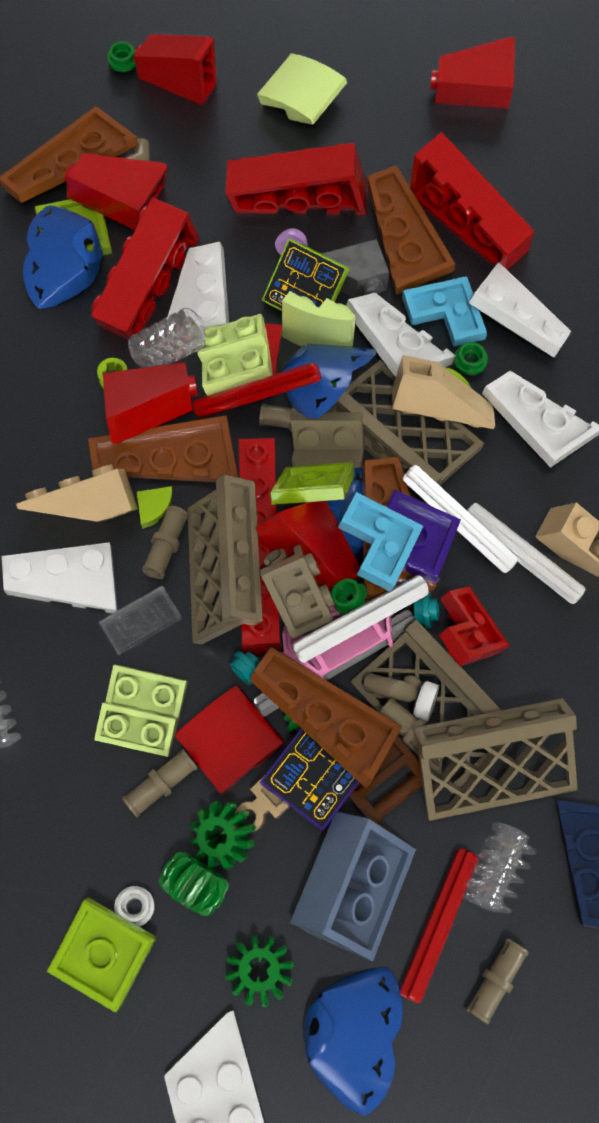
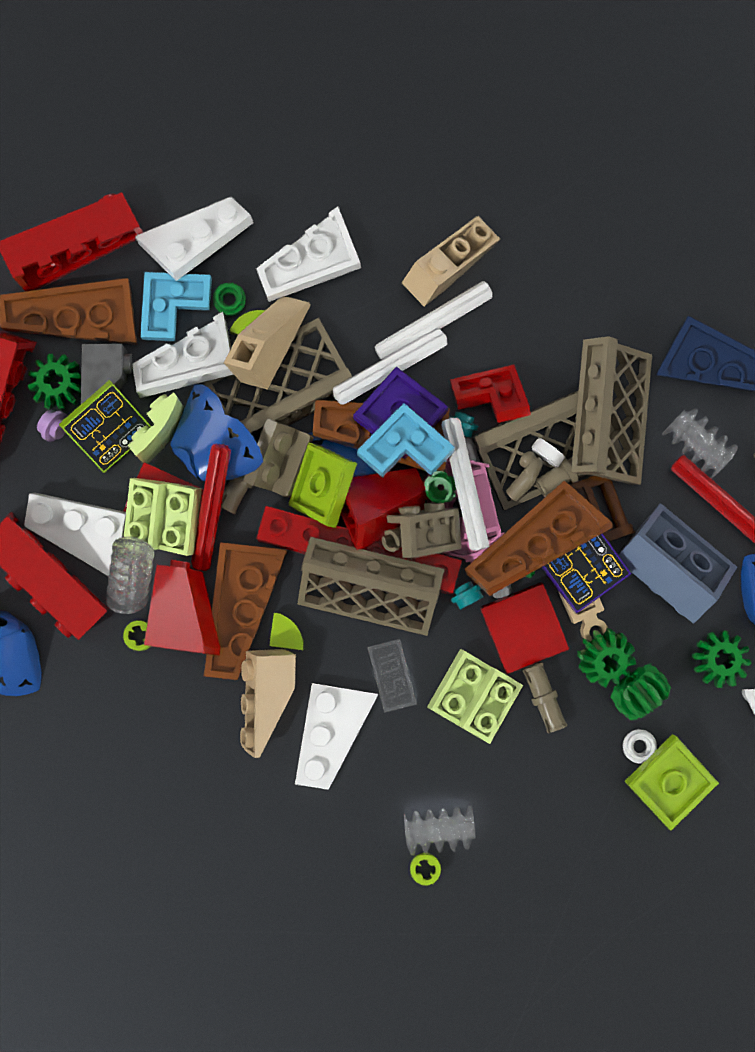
camera: 70 degrees left, 15 degrees up
dark tan pin [142,506,189,579] -> none
none -> green gear [28,354,81,410]

